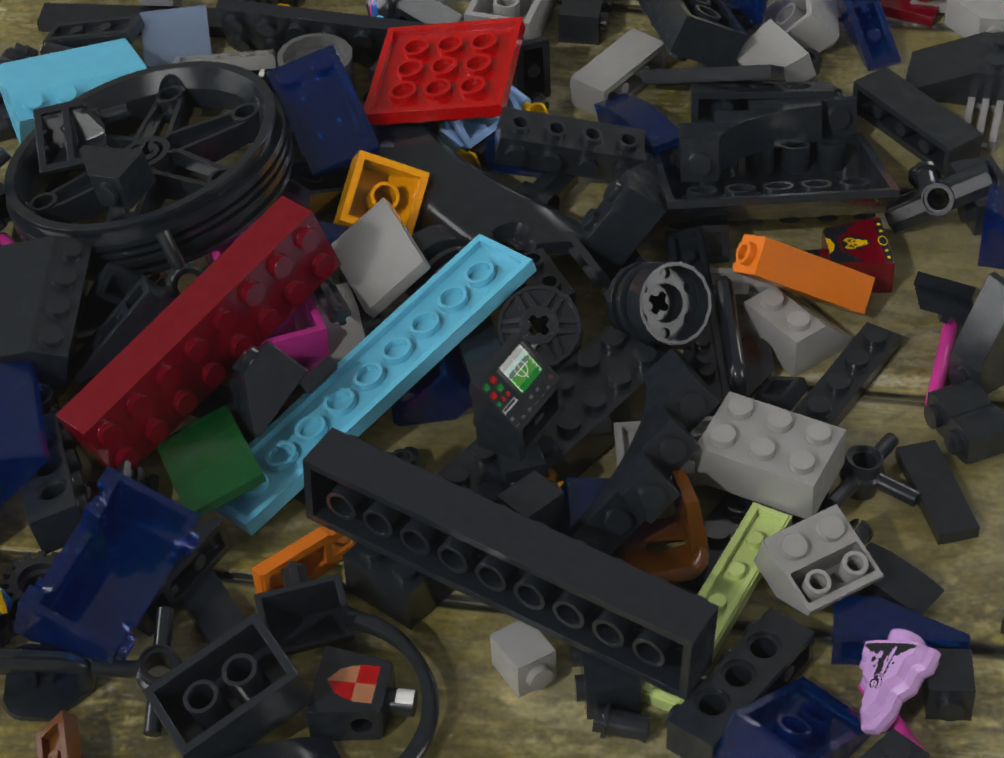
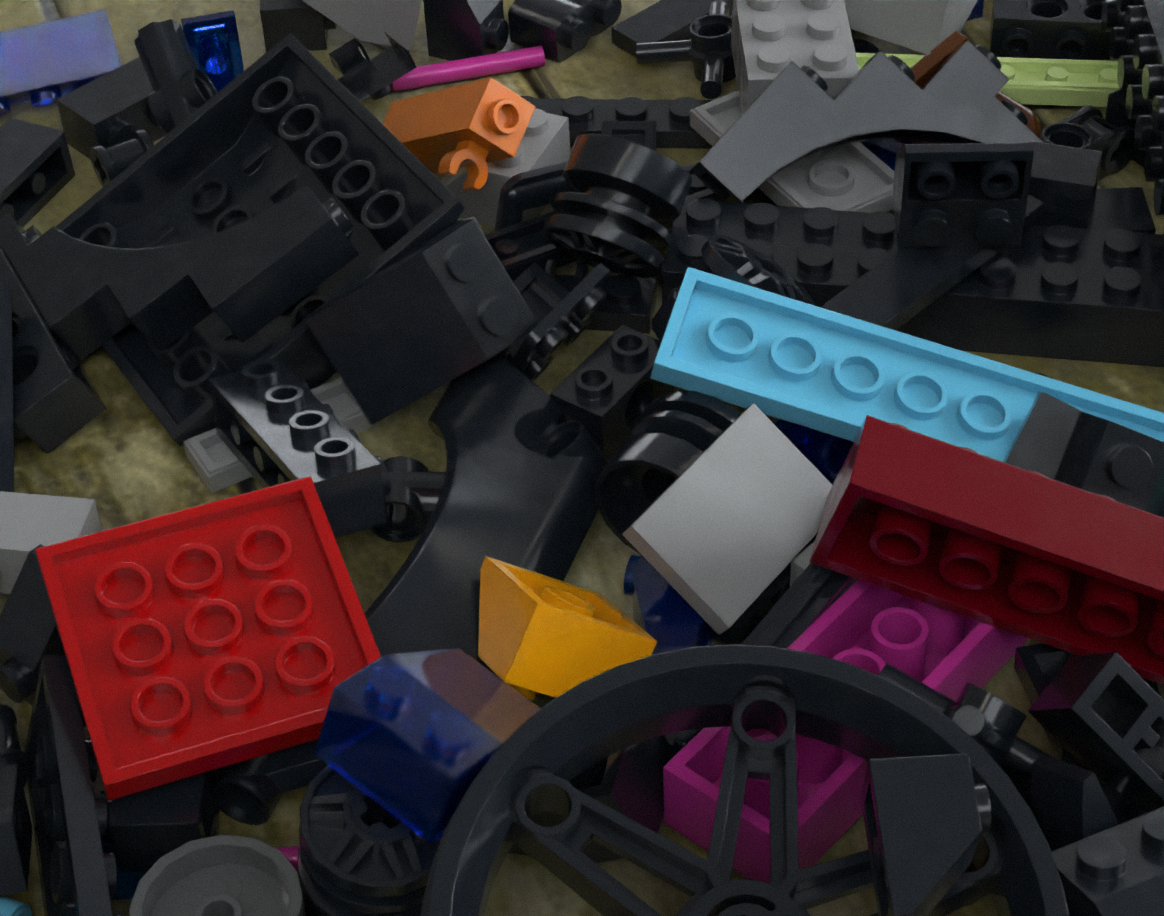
camera: 120 degrees left, 0 degrees up
clear blue slope [594,93,679,154] -> none

